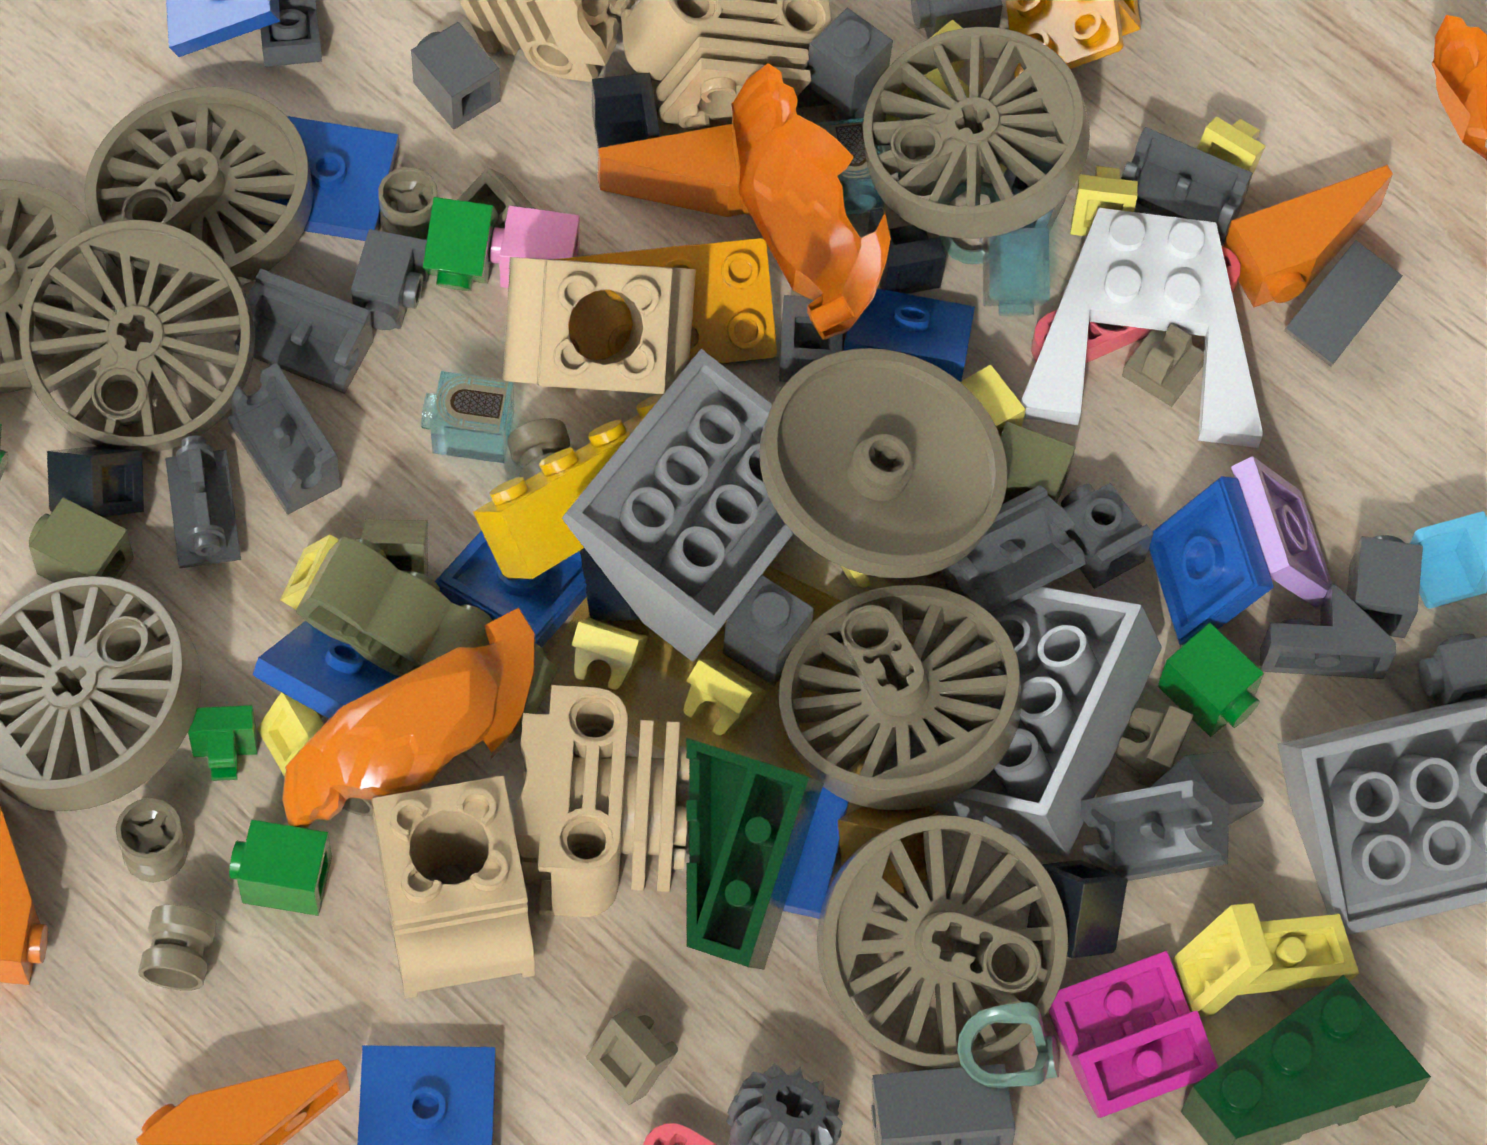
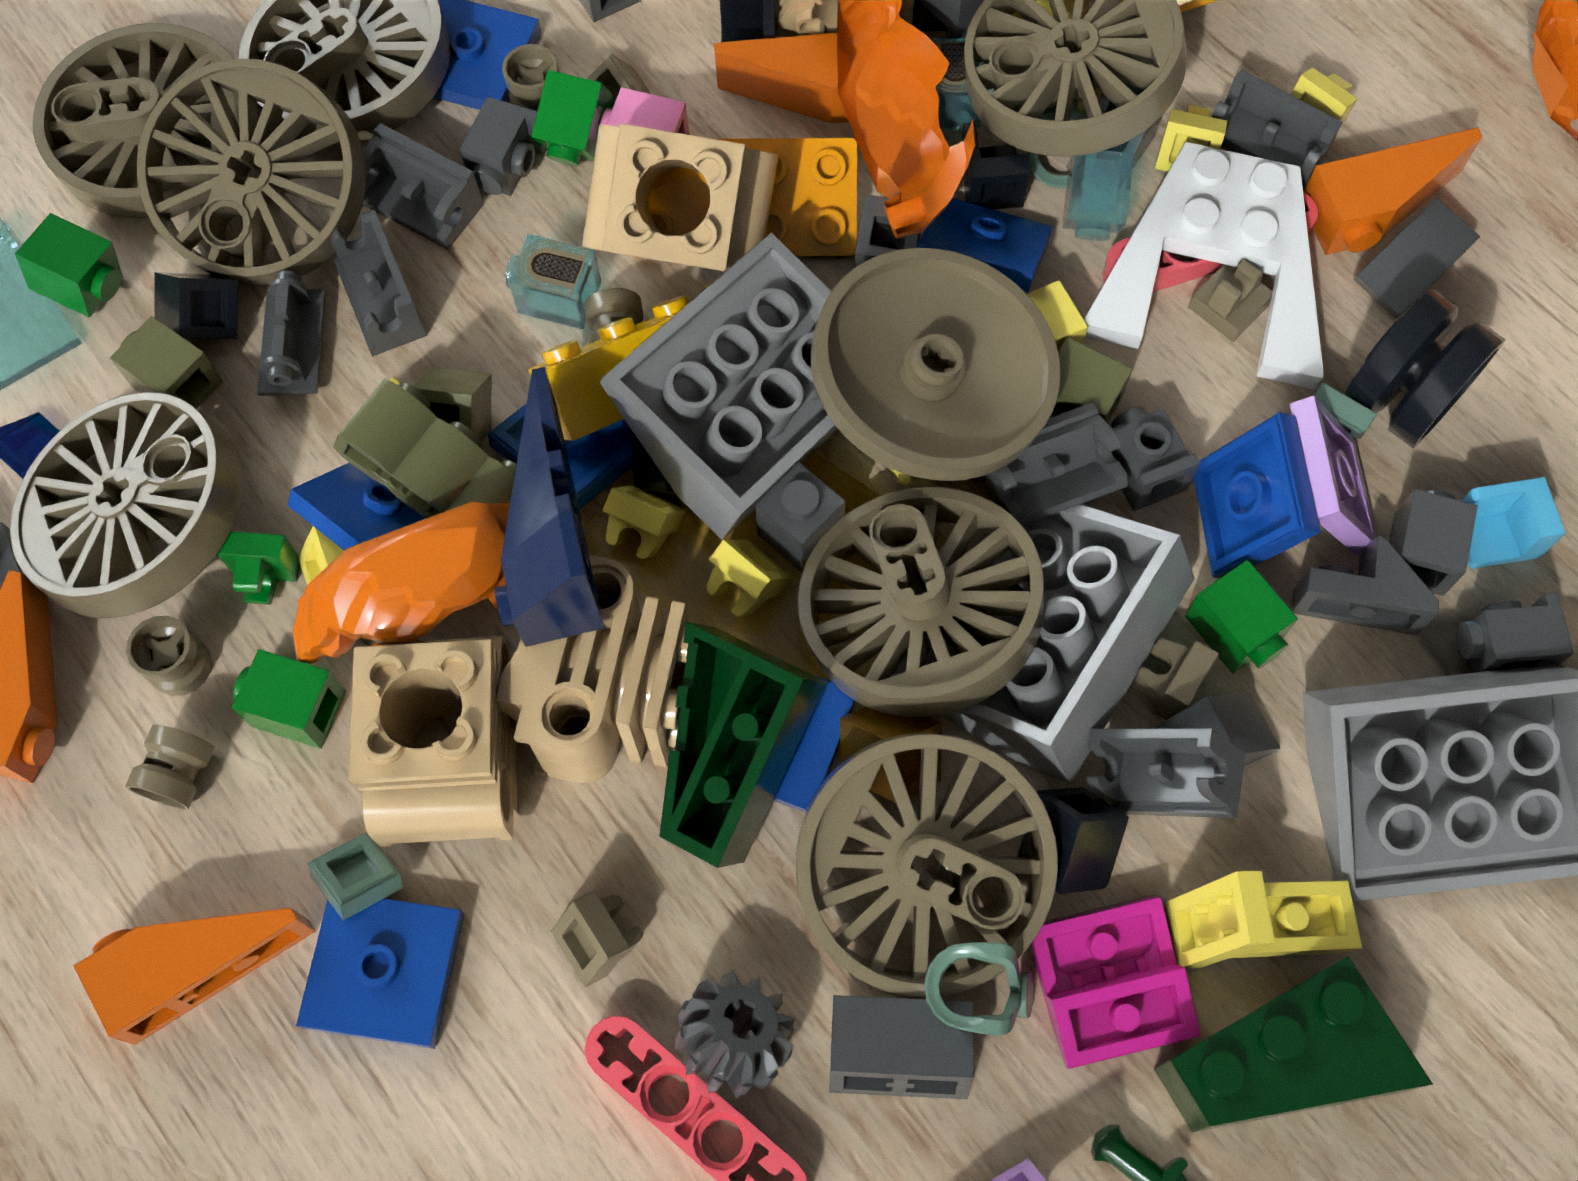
camera: 15 degrees right, 5 degrees up
none -> sand green tile [308,832,403,921]
none -> dark blue wedge [495,367,605,647]
none -> sand green tile [1314,383,1377,440]
none -> black wheel [1344,288,1506,448]

